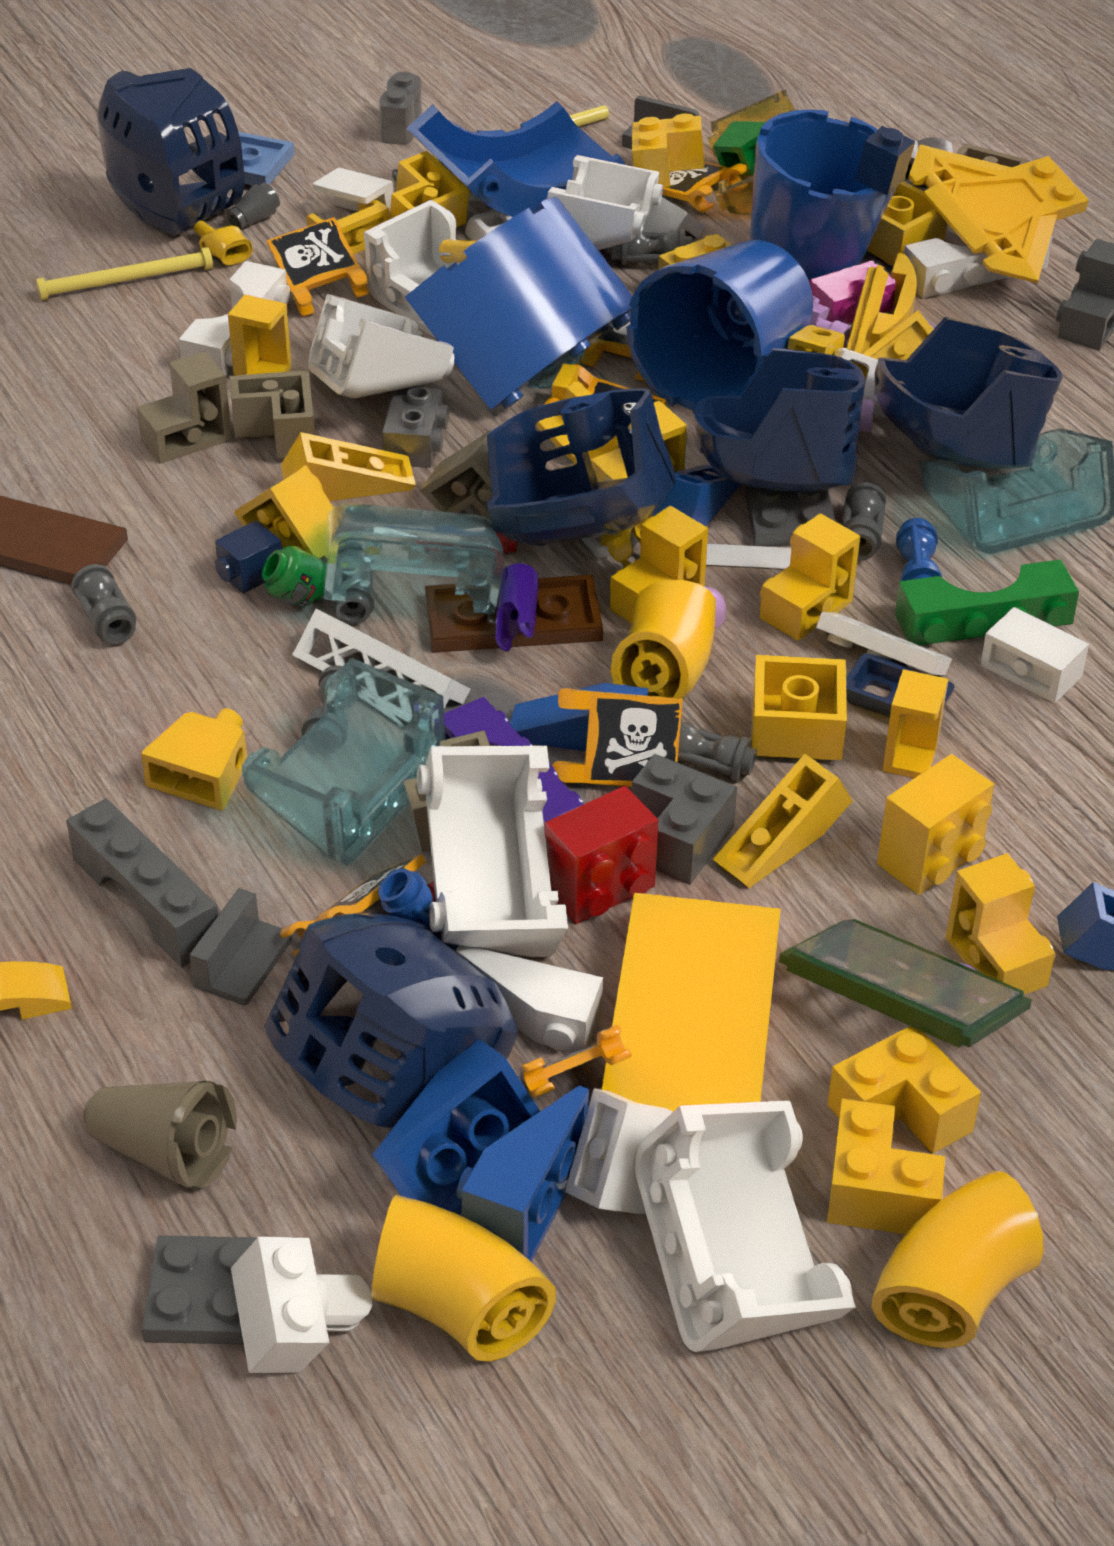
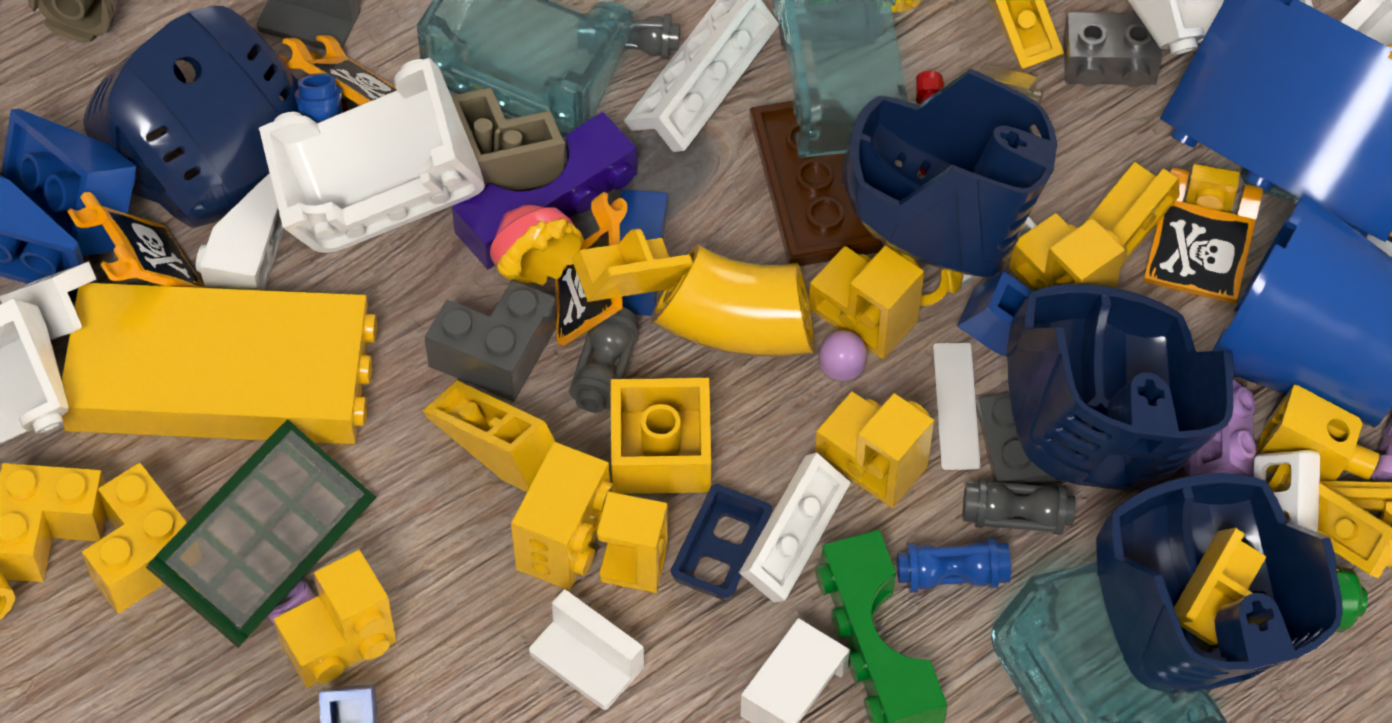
camera: 85 degrees right, 15 degrees up
dark purple piece [495,563,539,652] -> none
red brick [545,785,659,925] -> none
yellow brick [877,753,994,895] -> none
none -> yellow hair [490,205,584,286]
none -> yellow piece [511,442,614,591]
none -> white panel [529,589,644,710]
none -> yellow panel [572,229,693,302]
none -> yellow panel [1174,528,1266,645]

